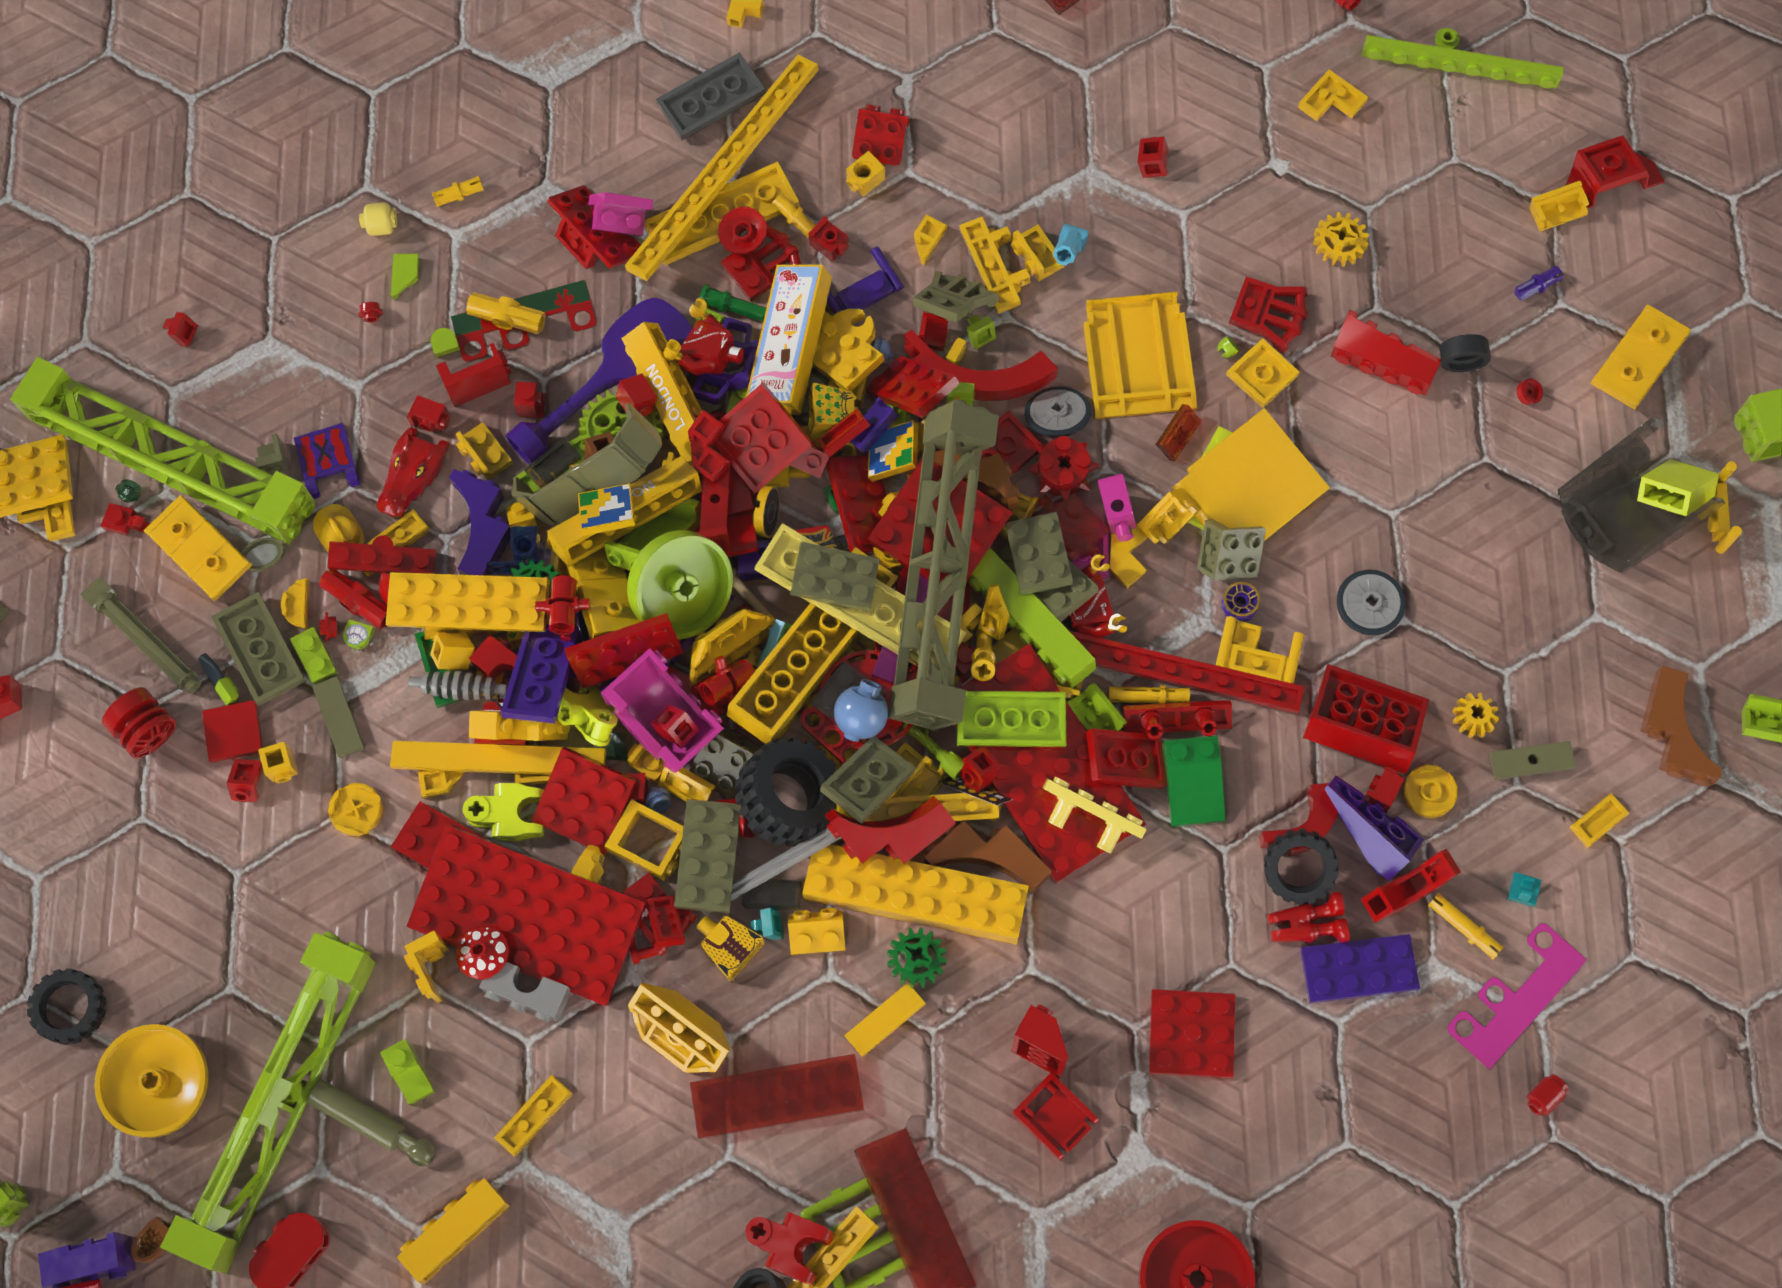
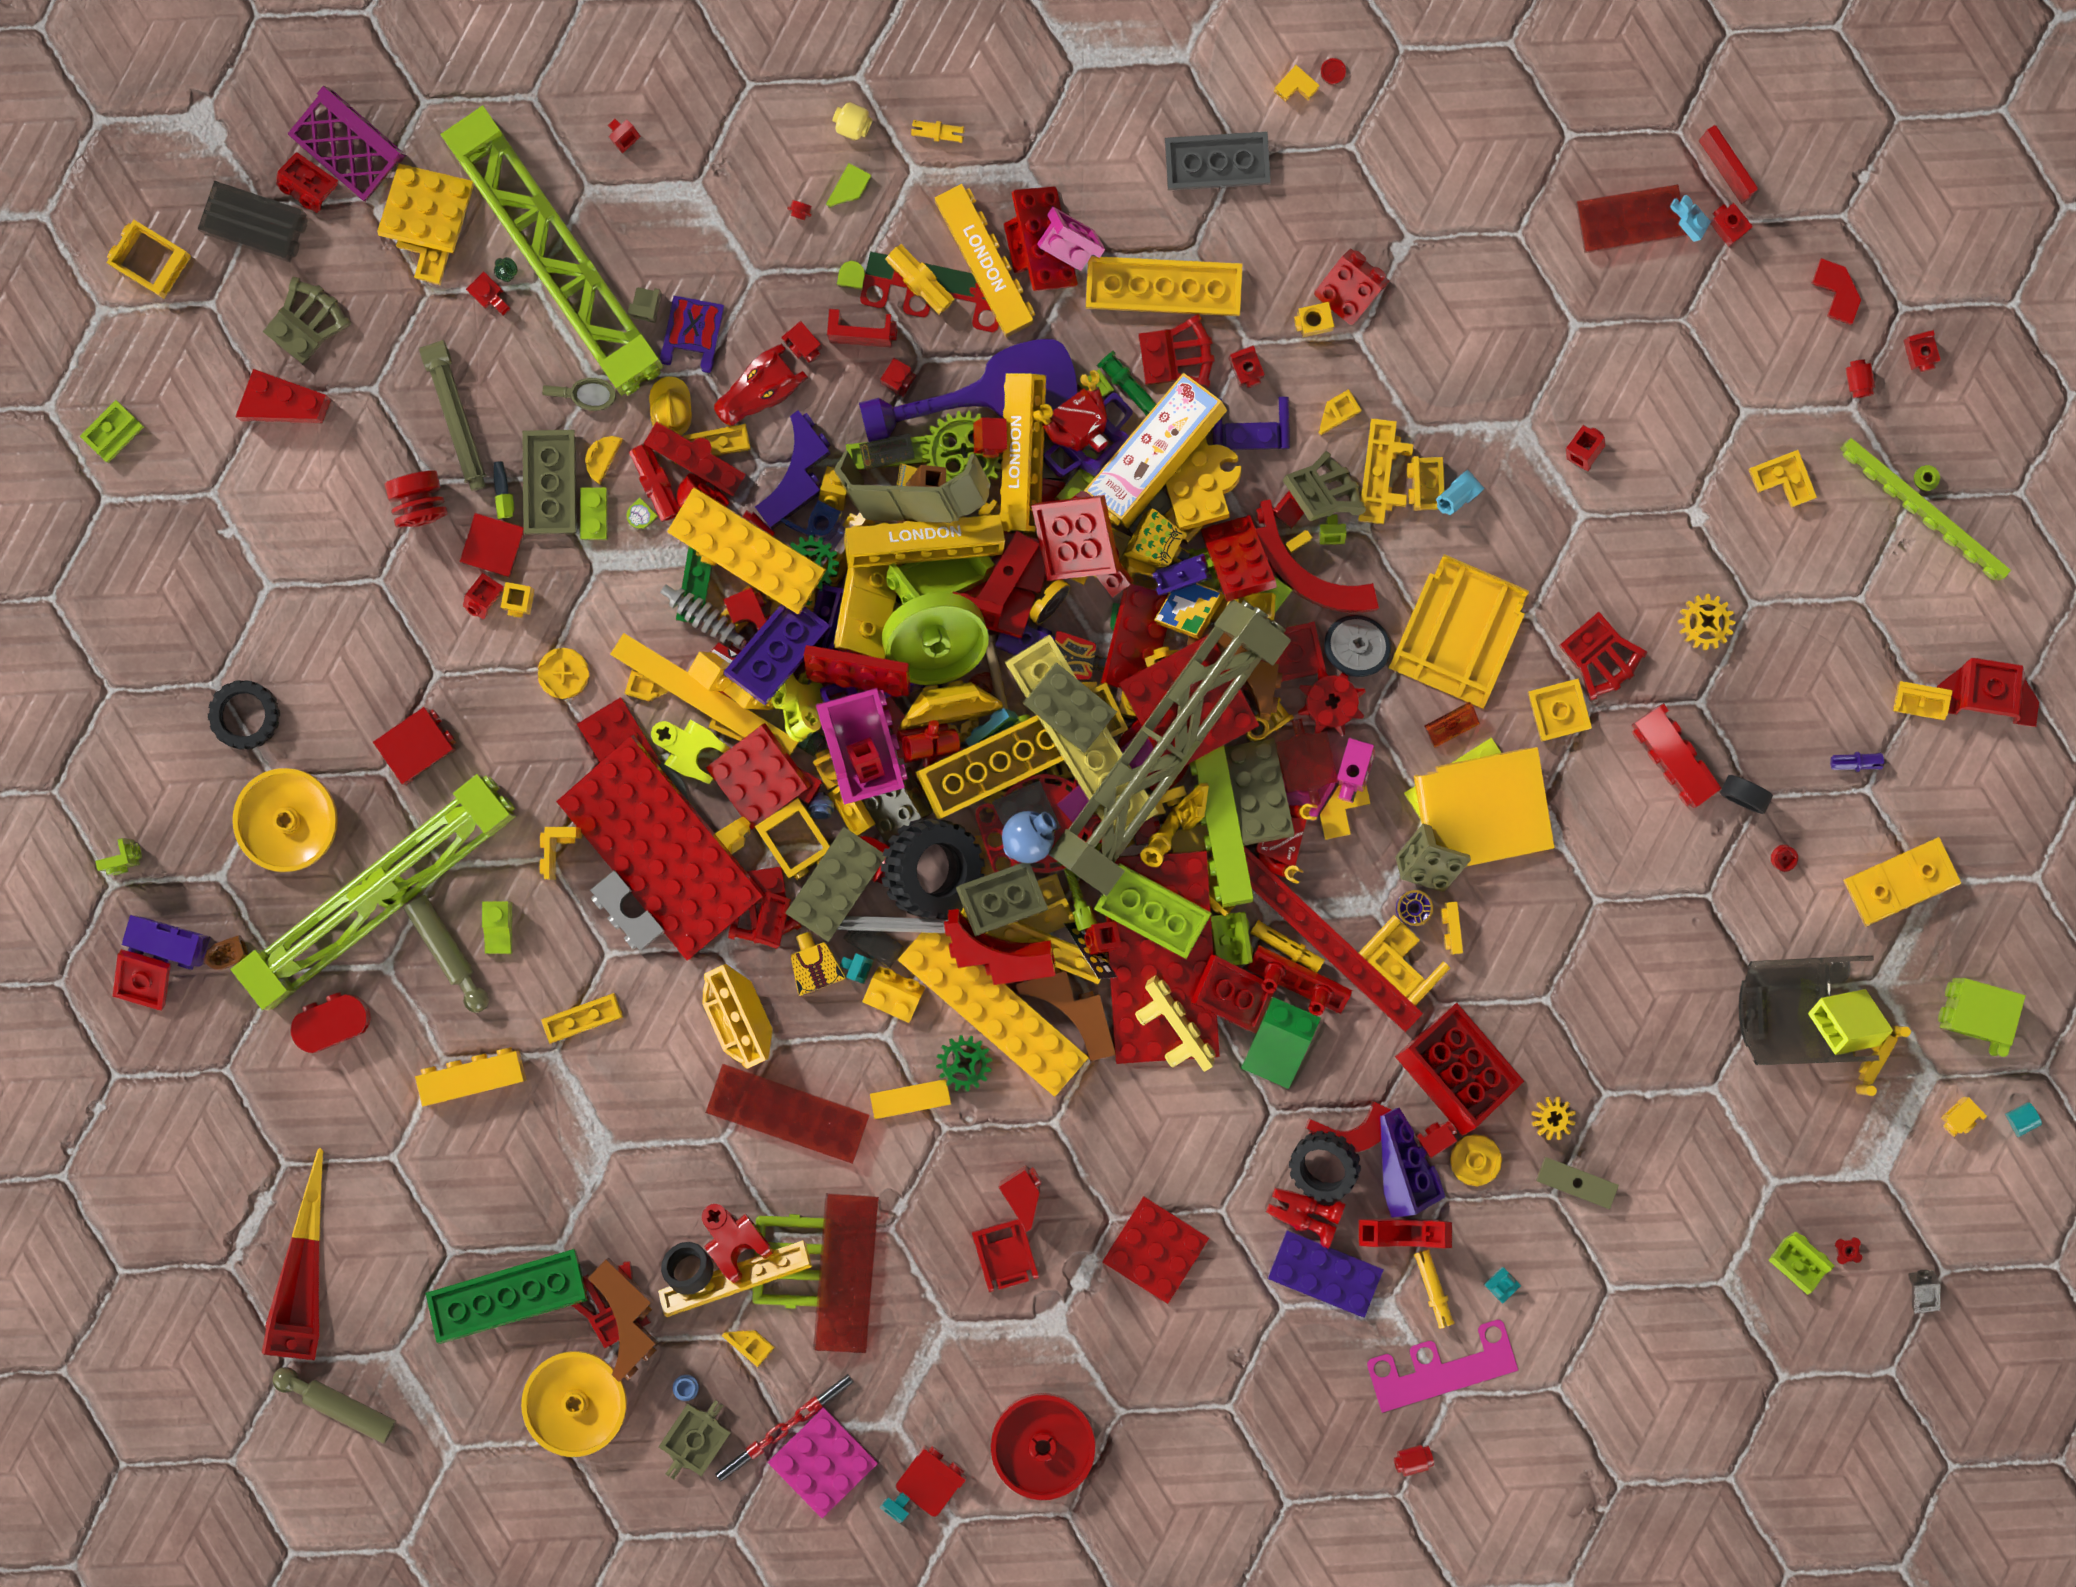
camera: 30 degrees right, 15 degrees up
yellow container [144,495,253,601] -> none
olive tile [312,676,365,759] -> none
red plate [319,612,337,642] -> none
yellow brick [431,632,475,671] -> none
yellow bracket [455,422,513,480] -> none
red dish [456,925,509,980] -> none
red pin [535,575,591,642] -> none
tile [578,483,635,536] -> none
yellow plate [625,54,819,281] -> none
red tile [688,409,730,483] -> none
red dish [718,207,767,254] -> none
yellow pin [771,192,816,239] -> none
red tile [817,409,870,457] -> none
medium blue plate [871,338,894,361] -> none
olive plate [1005,512,1073,595] -> none
yellow hinge [1137,488,1200,544] -> none
lime hinge [1217,335,1240,358] -> none
light grey wheel [1336,570,1406,635] -> none
yellow tile [1569,793,1629,848] -> none
dark orange arch [1640,666,1722,786] -> none
none -> red panel [373,707,457,786]
none -> yellow brick [935,184,1035,338]
none -> yellow plate [1441,902,1463,954]

